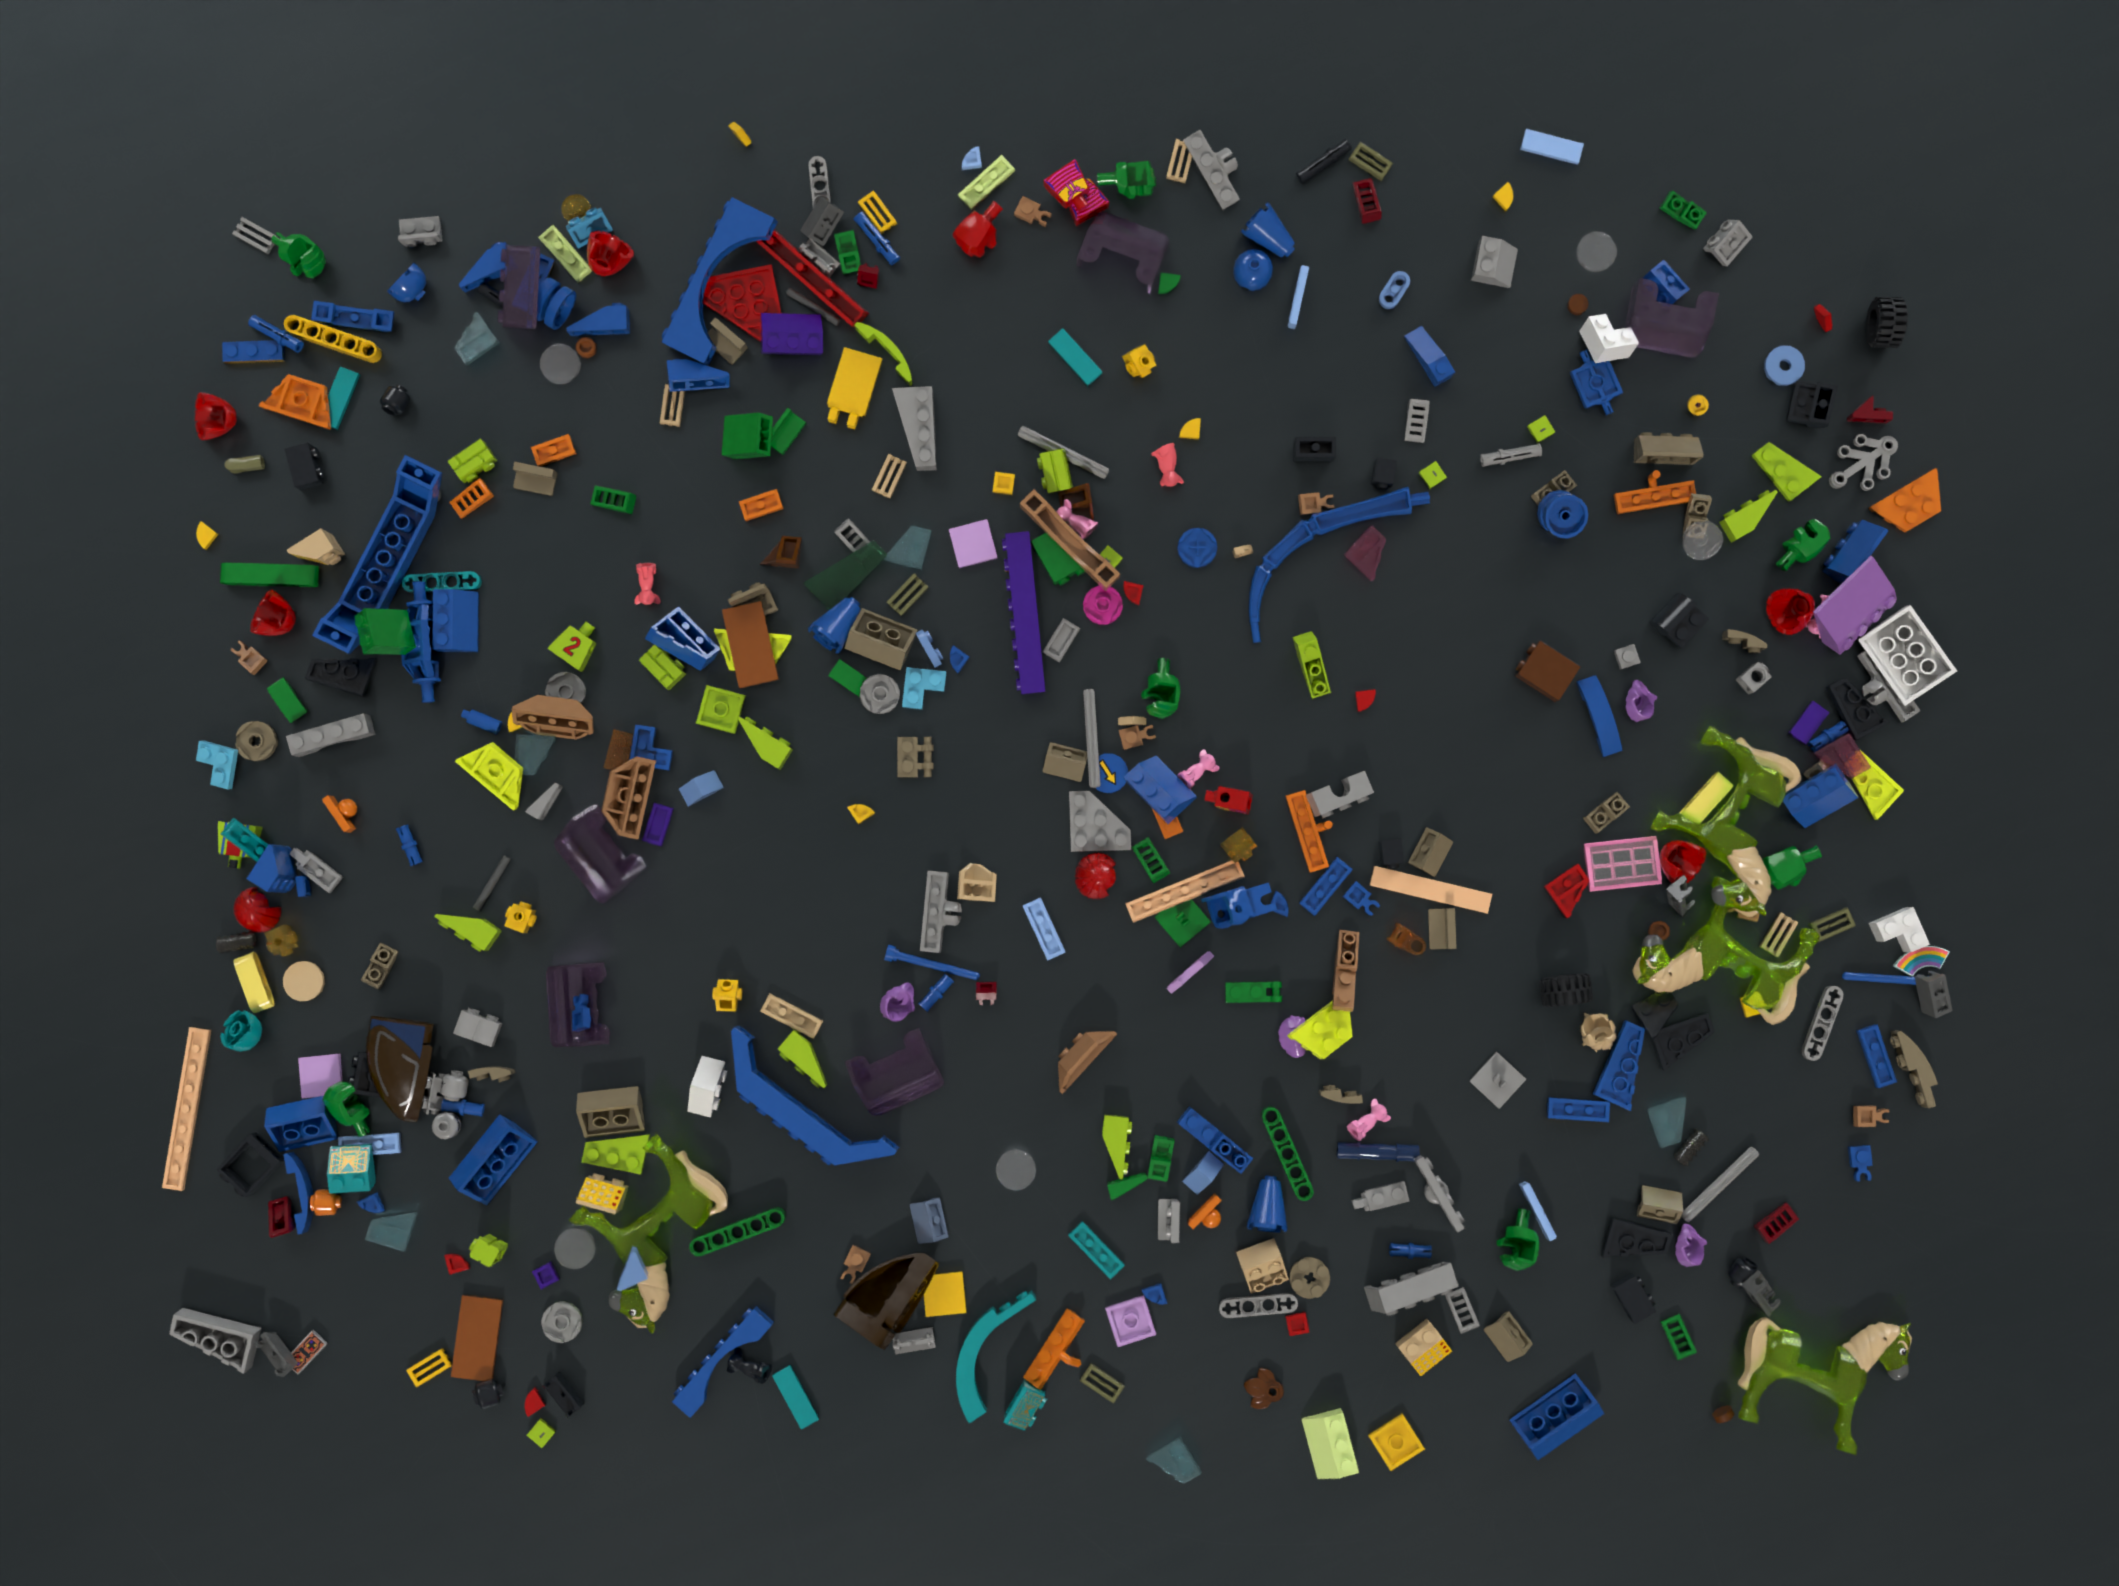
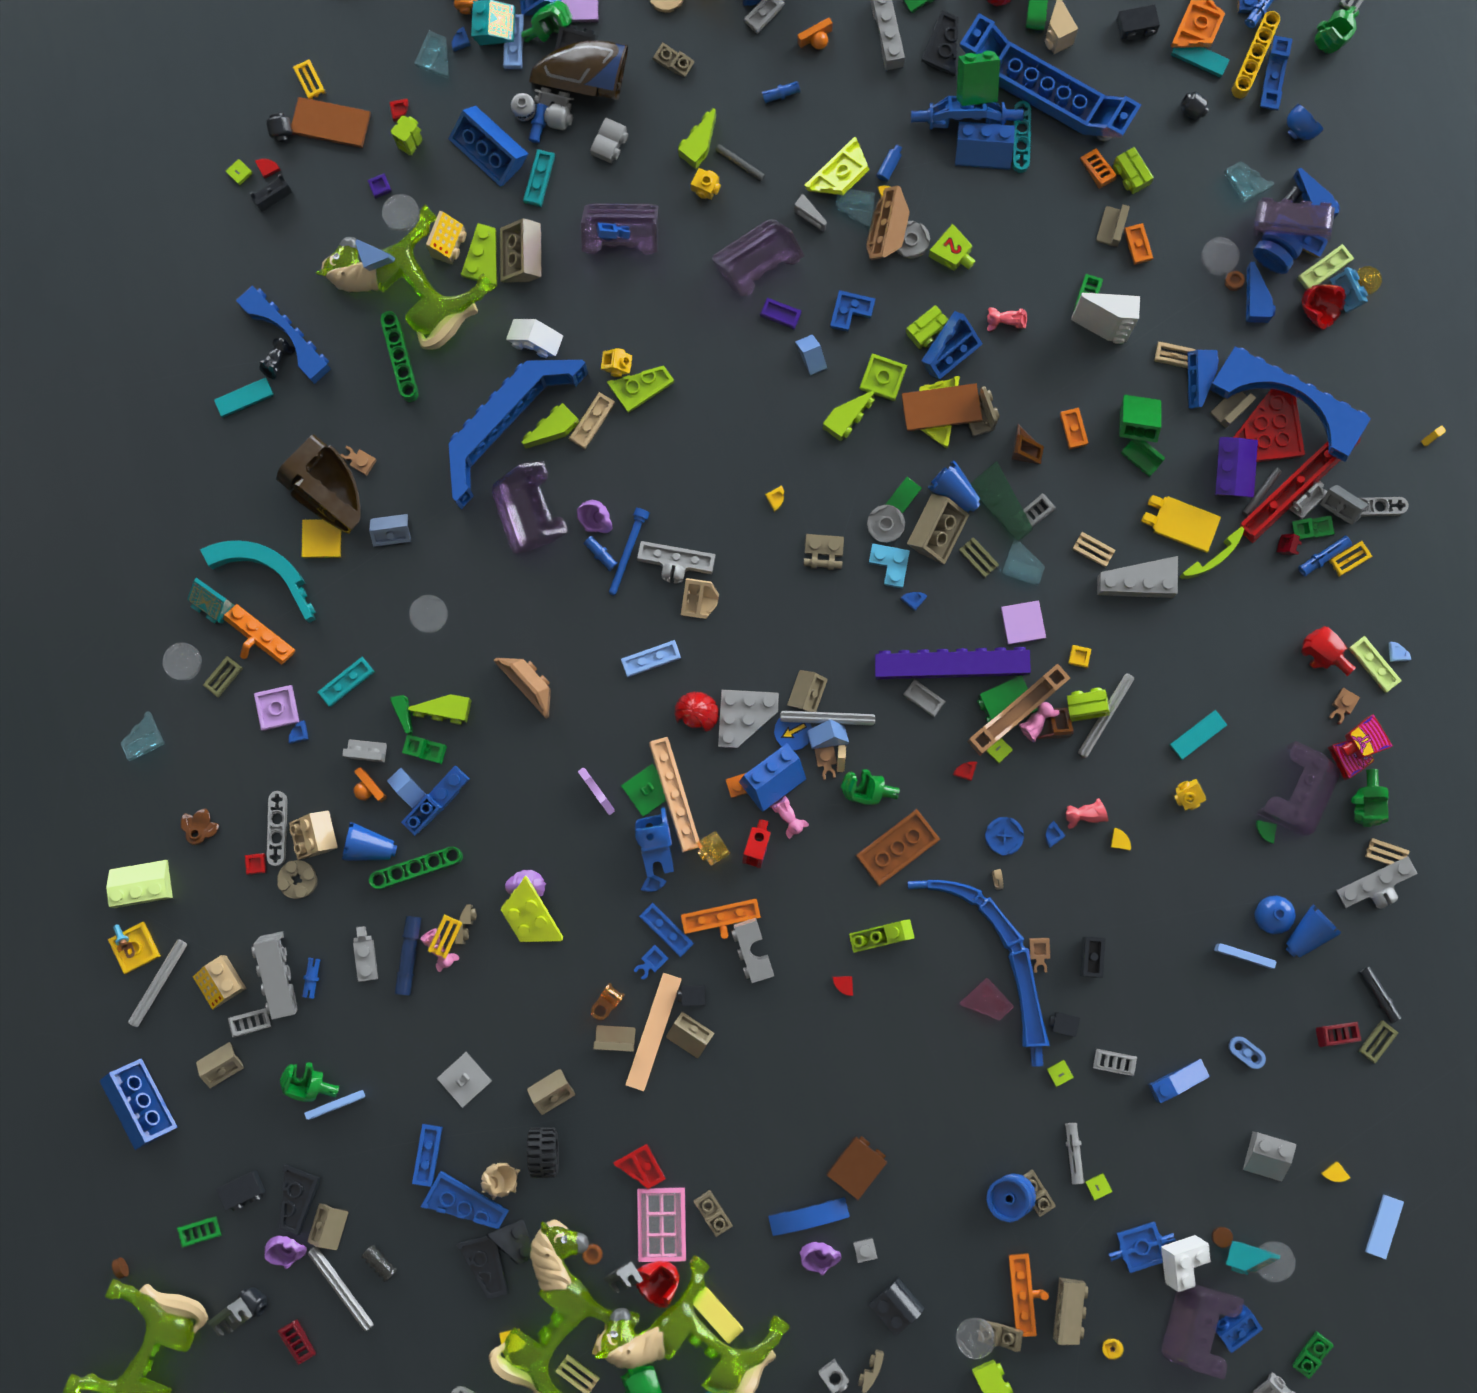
camera: 100 degrees right, 5 degrees down
light grey bracket [398,216,442,247] -> none
dark tan slope [468,1066,515,1082] -> none
light grey tile [541,1301,583,1343] -> none
medium nougat wedge [601,756,656,839] -> none
clear orange plate [603,729,634,770] -> none
light grey hinge [893,1327,936,1354] -> none
medium blue plate [916,629,943,668] -> none
dark red tile [976,982,997,1005] -> none
dark pink tile [1083,586,1123,625] -> none
green slope [1132,837,1170,883] -> none
green plate [1225,982,1282,1003] -> none
medium nougat slope [1332,930,1360,1012] -> none
light grey plate [1414,1155,1465,1232] -> none
clear light blue wing [1647,1096,1686,1148] -> none
none -> piece [113,925,135,958]
none -> light grey axle [128,939,187,1027]
none -> clear tile [163,643,202,681]
none -> yellow tile [428,915,462,959]
none -> teal tile [523,149,556,207]
none -> dark tan panel [527,1069,576,1115]
none -> lime wing [607,365,675,413]
none -> medium blue slope [807,720,849,749]
none -> dark orange tile [856,809,941,886]
none -> blue tile [1045,821,1065,848]
none -> white slope [1072,293,1140,344]
none -> teal slope [1226,1241,1281,1275]

